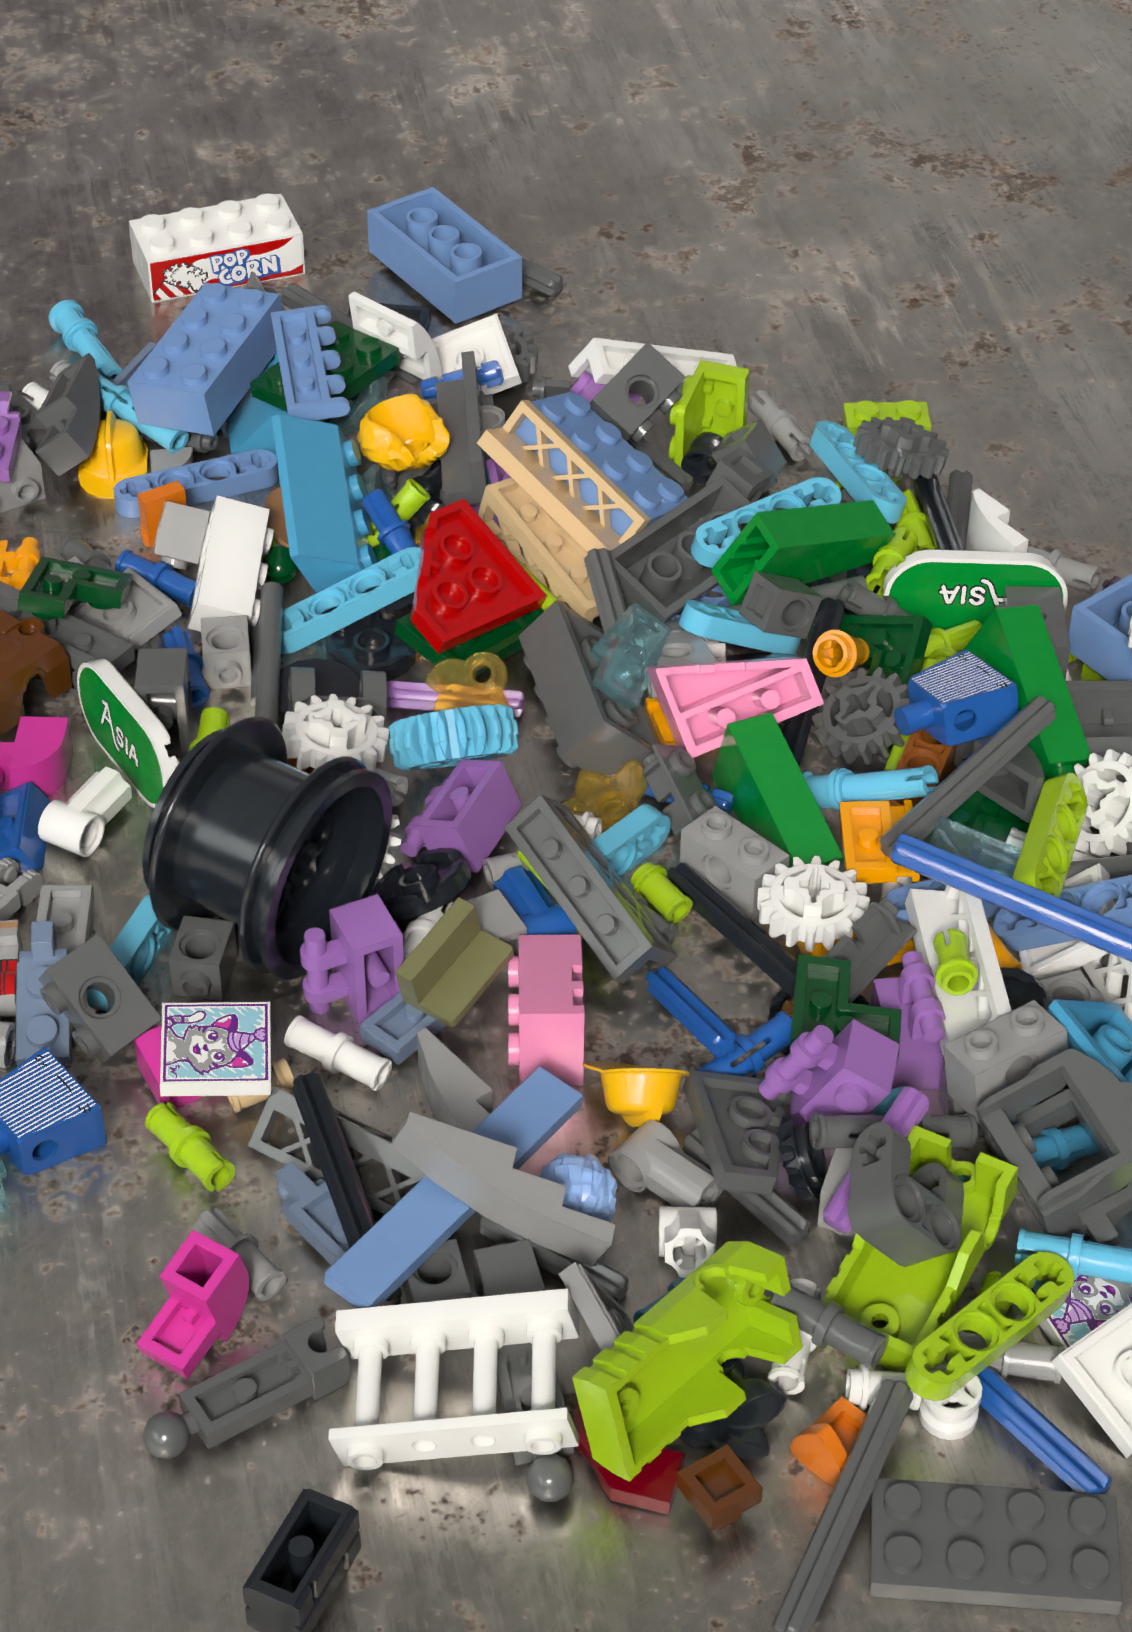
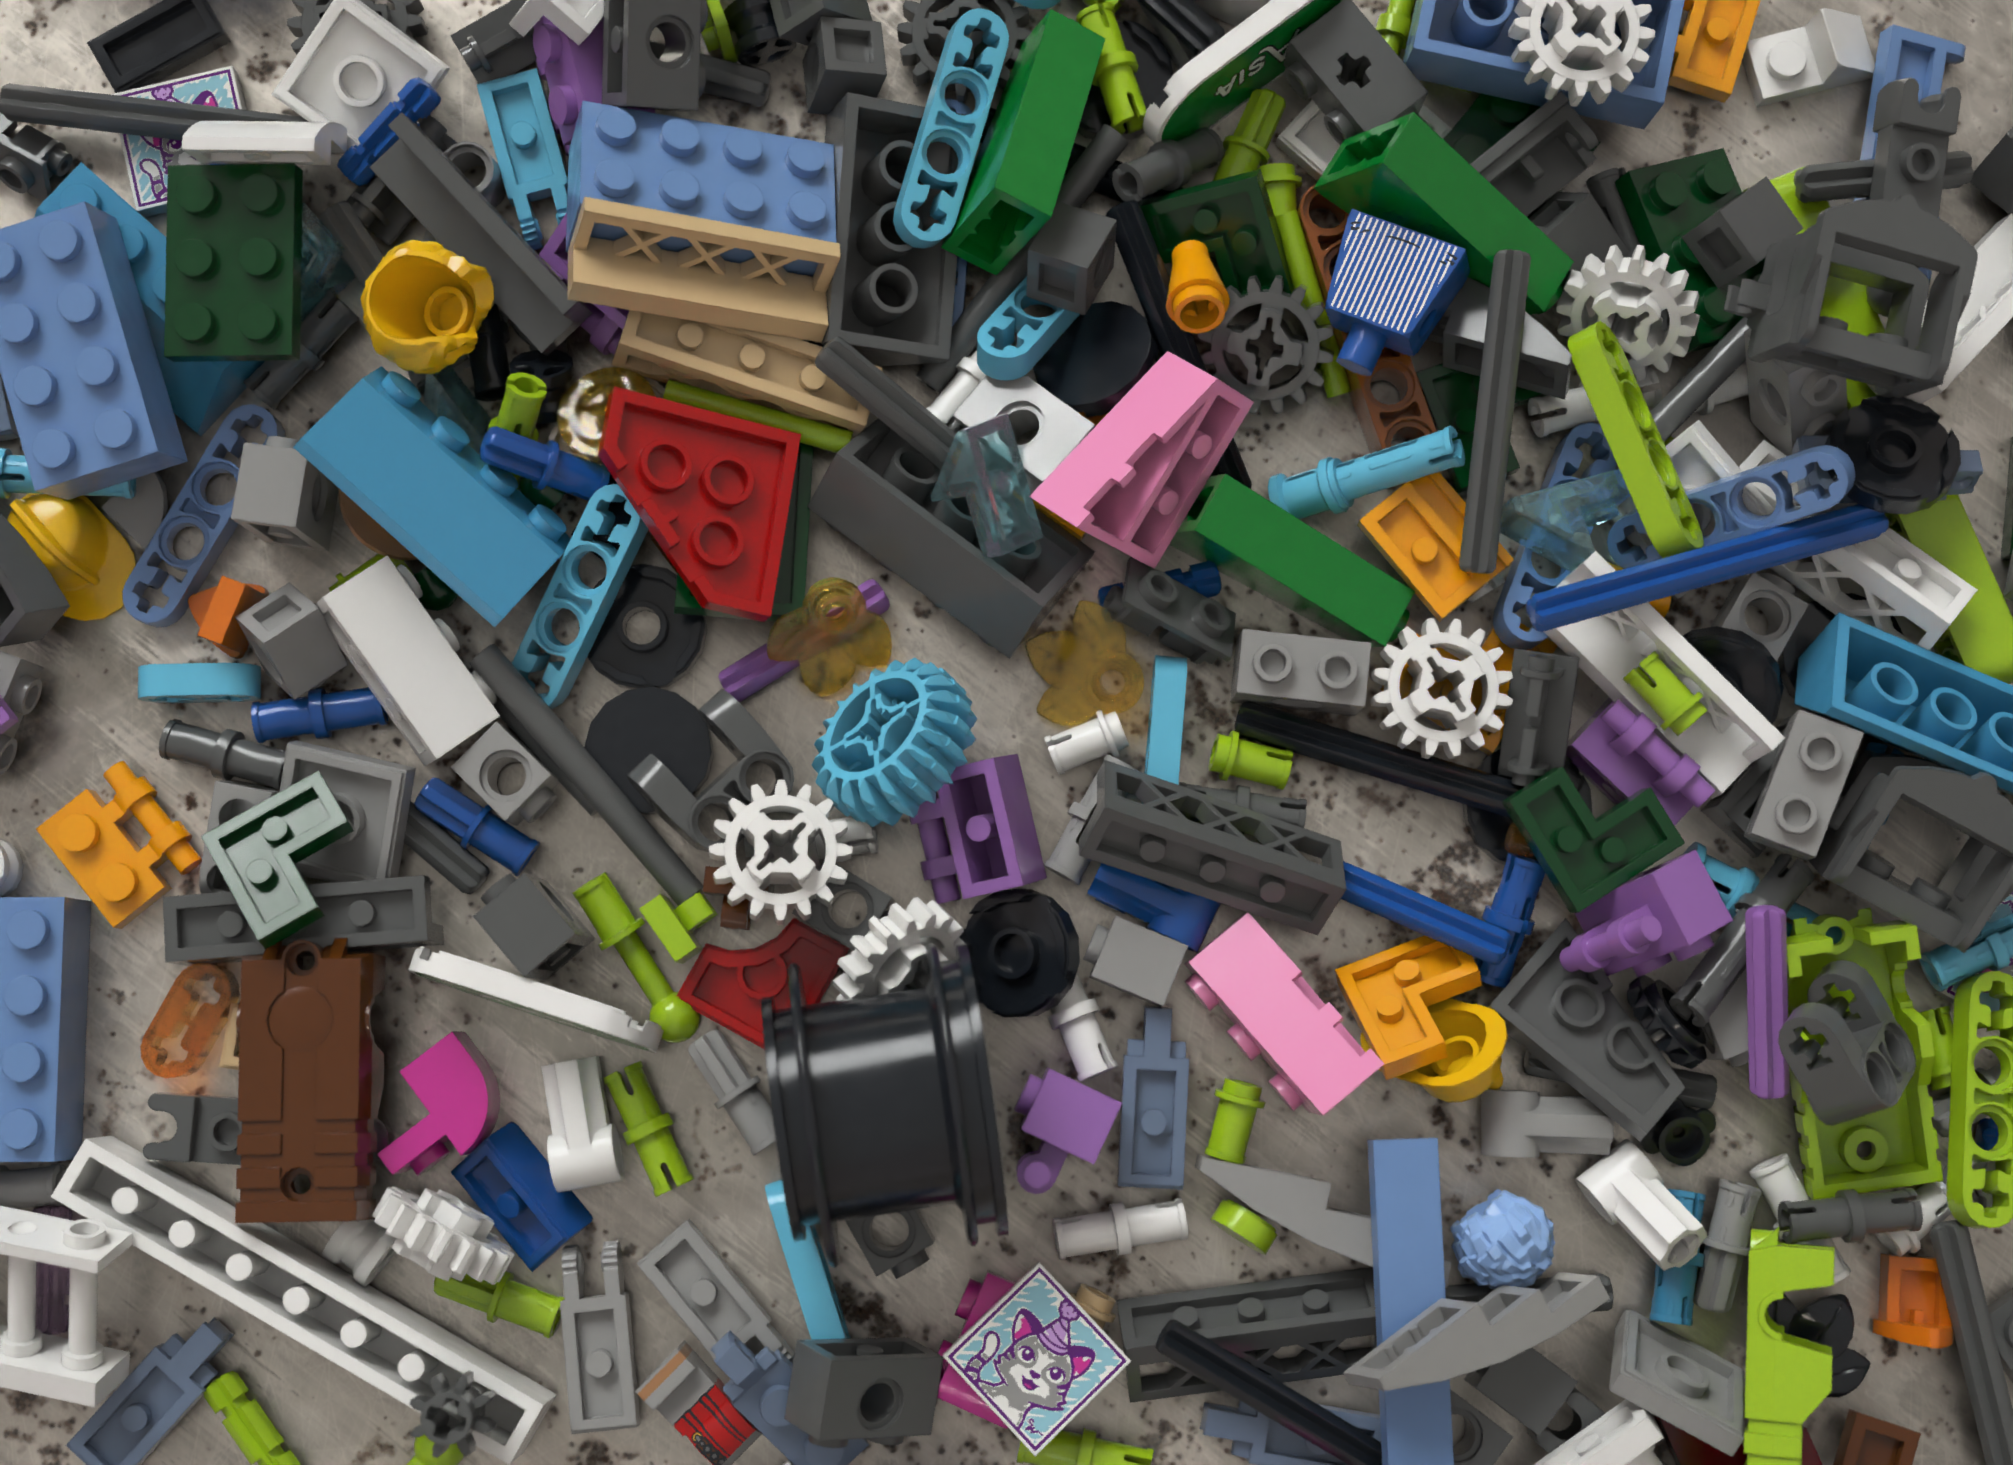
camera: 40 degrees left, 40 degrees up
medium blue hinge [271,305,350,421] -> none
olive panel [395,897,514,1027] -> none
none -> medium azure beam [138,663,261,703]
none -> light grey brick [231,436,339,551]
none -> lime pin [603,1061,694,1197]
none -> lime pin [1204,1078,1266,1164]
none -> lime tile [1210,1199,1278,1255]
none -> light orange plate [1335,935,1482,1081]
none -> black plate [1640,1097,1716,1166]

